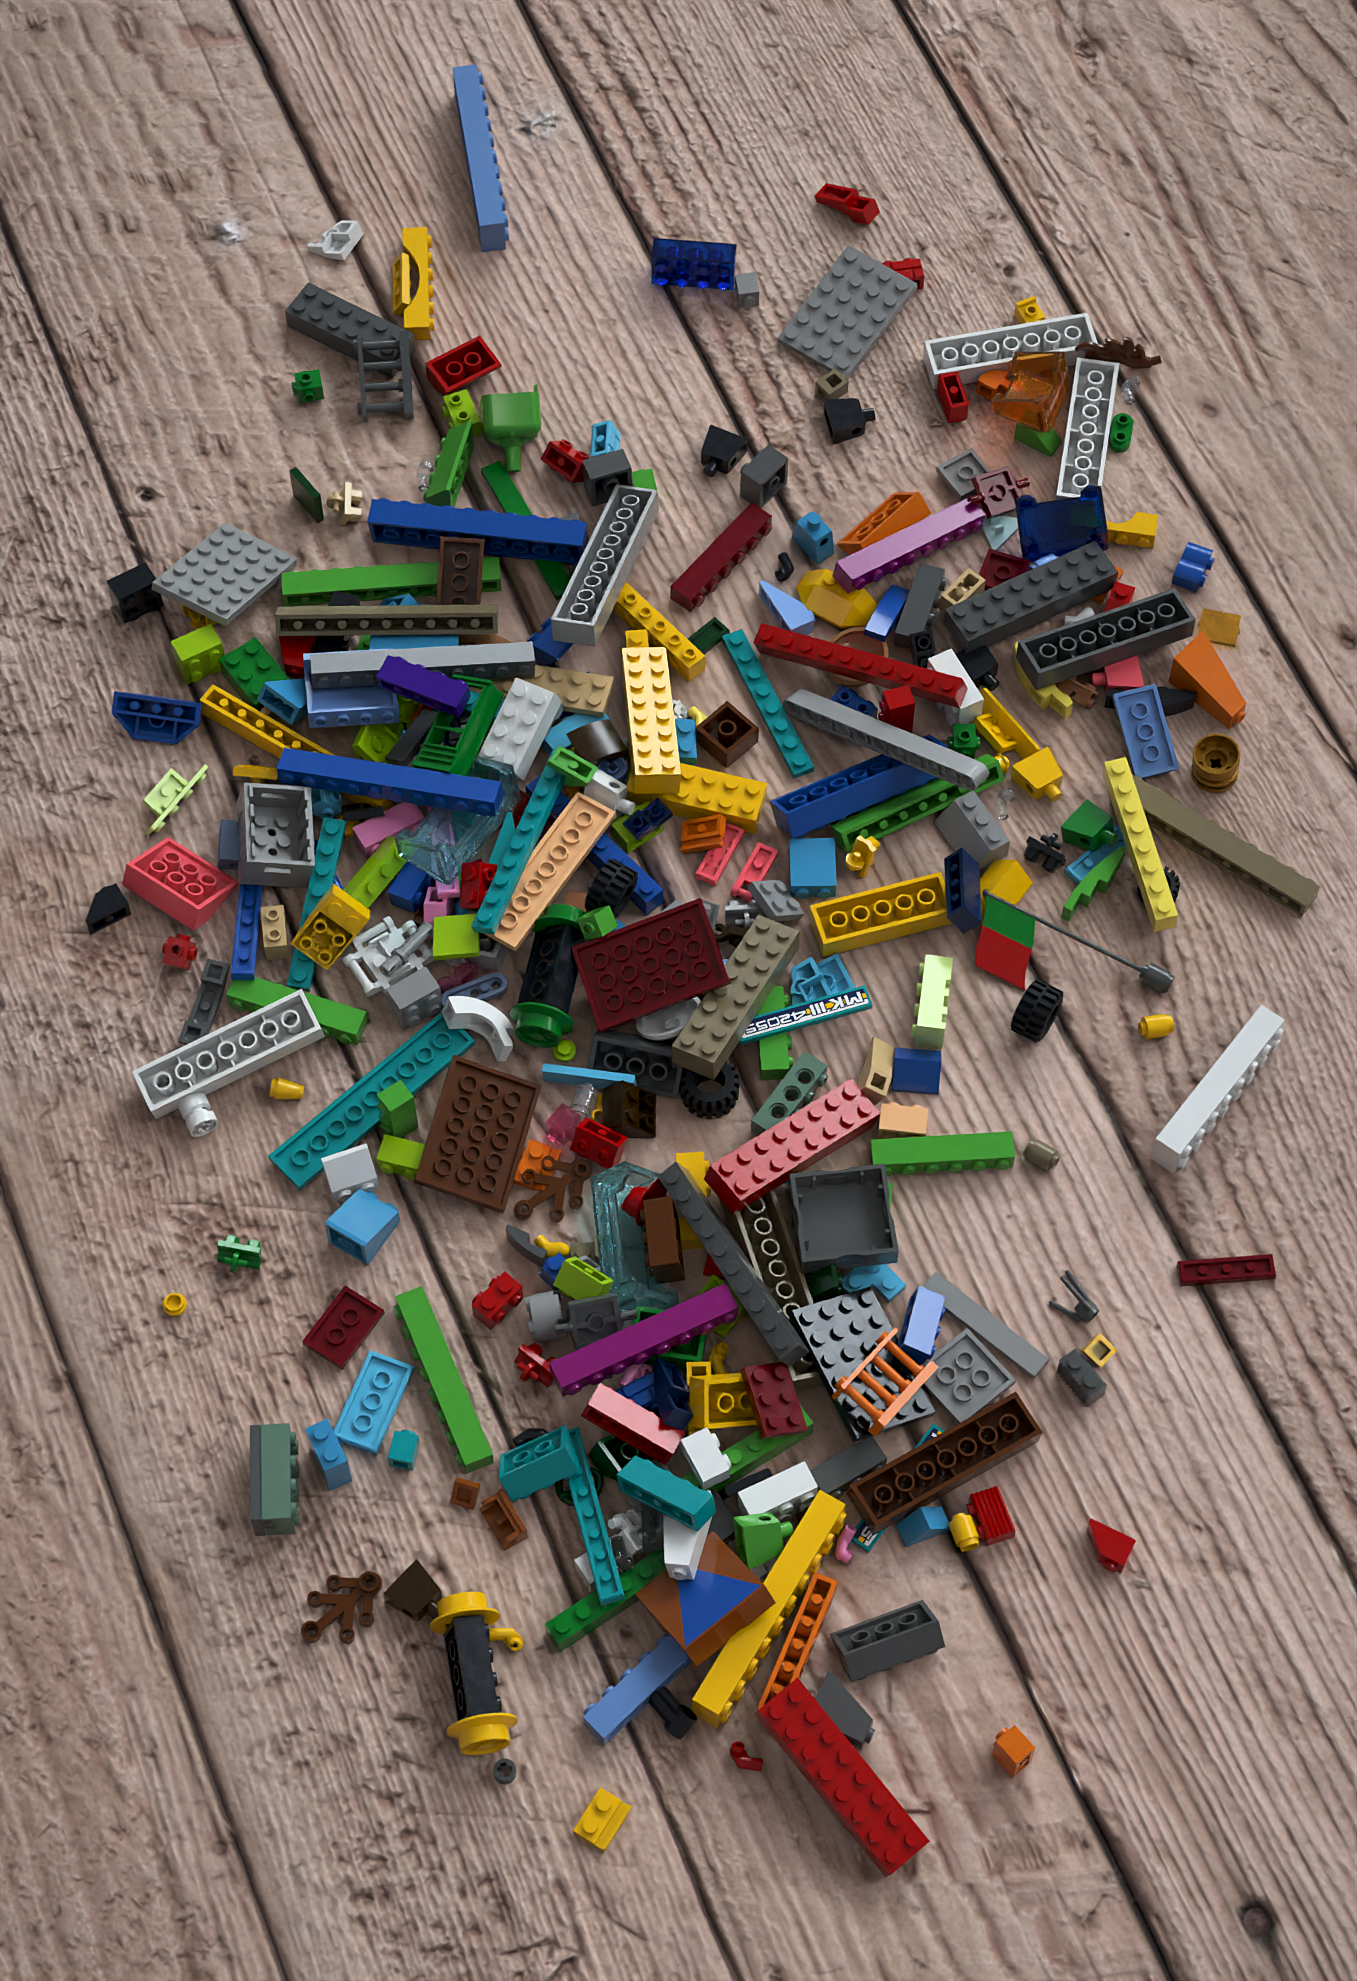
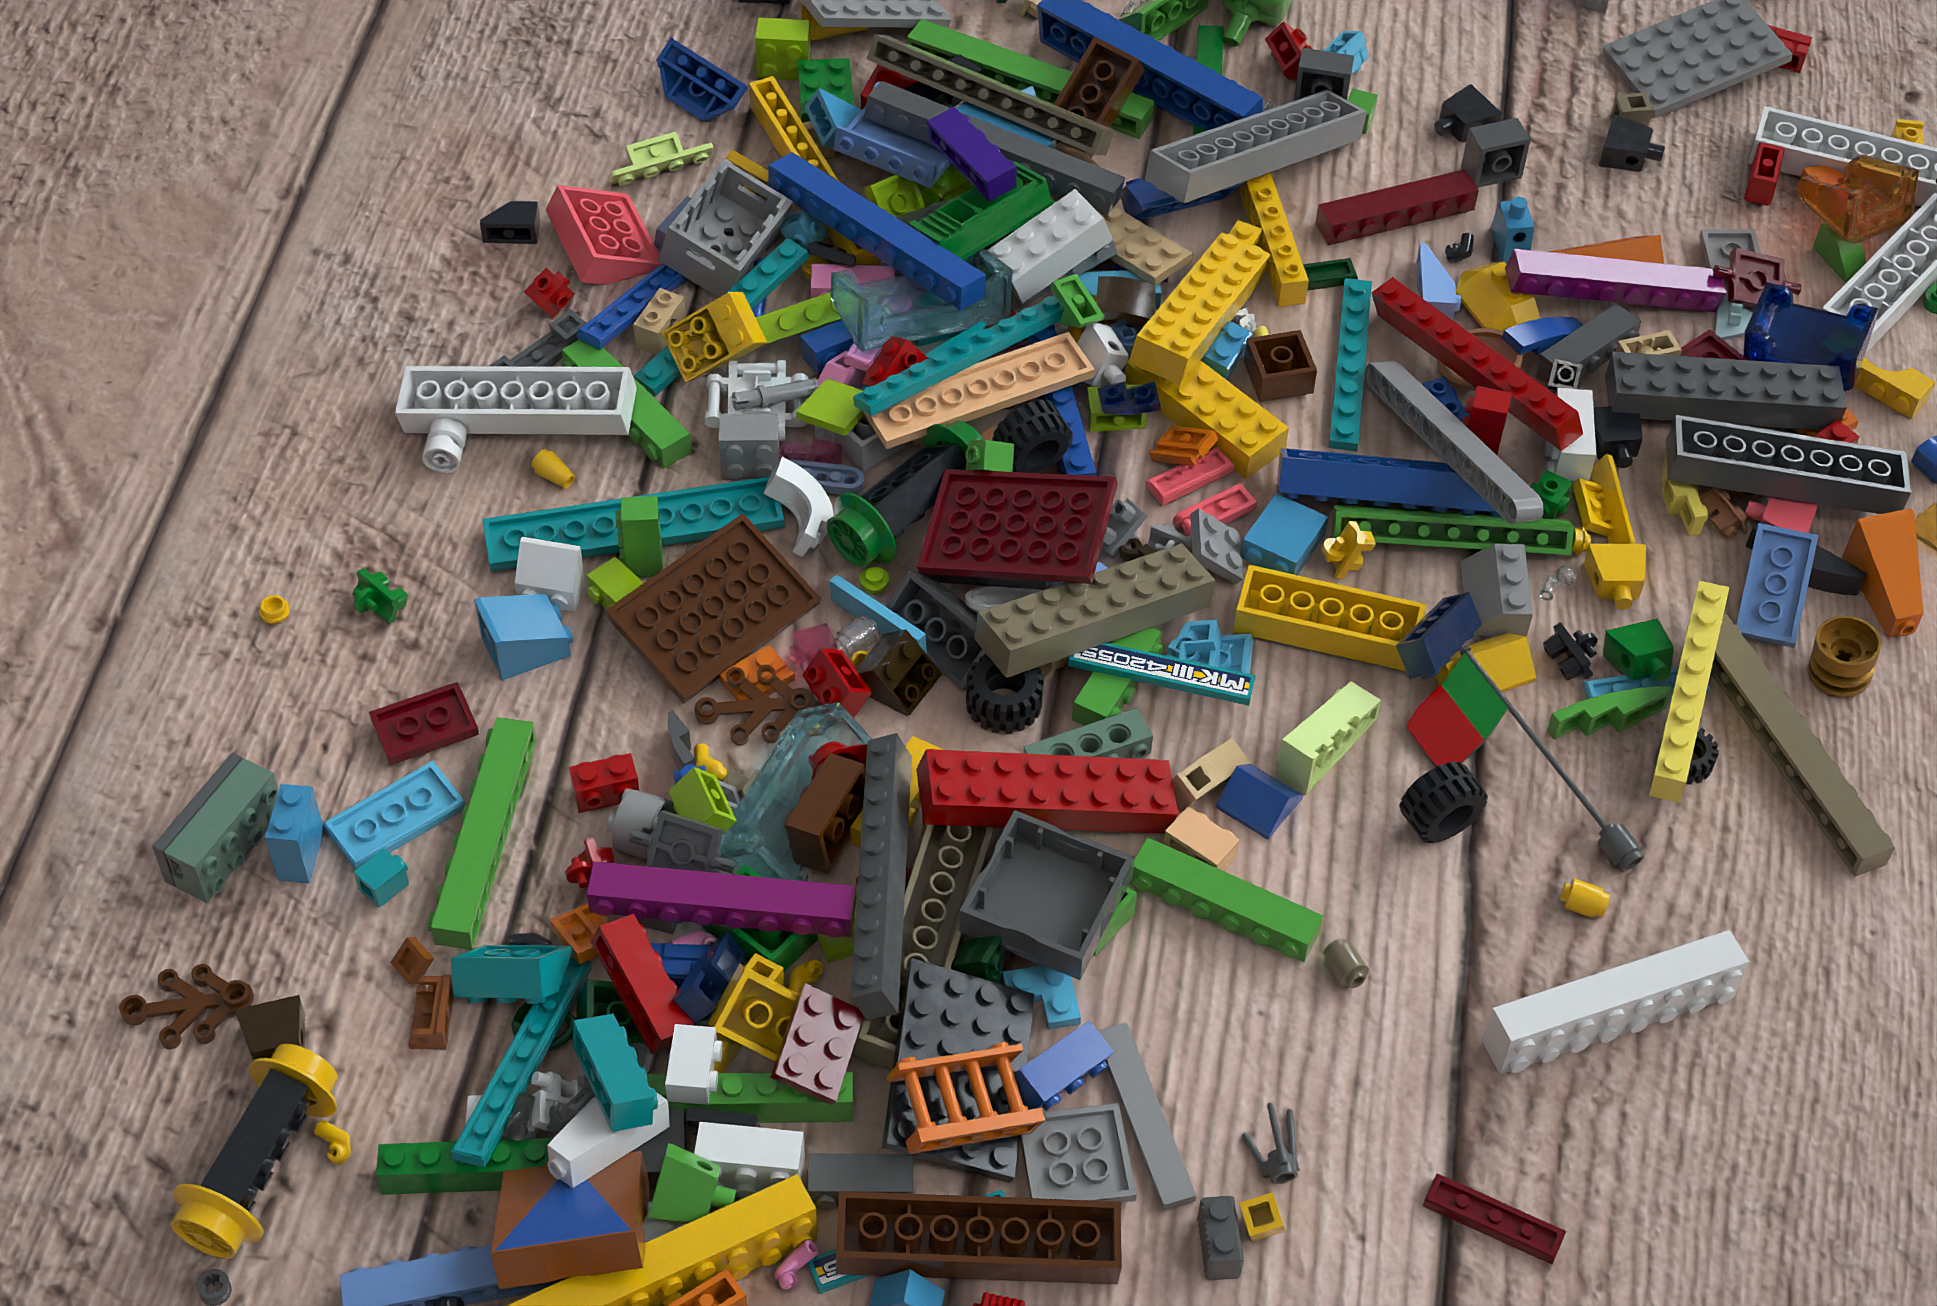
camera: 30 degrees right, 10 degrees down
none -> orange wing [550,903,610,964]

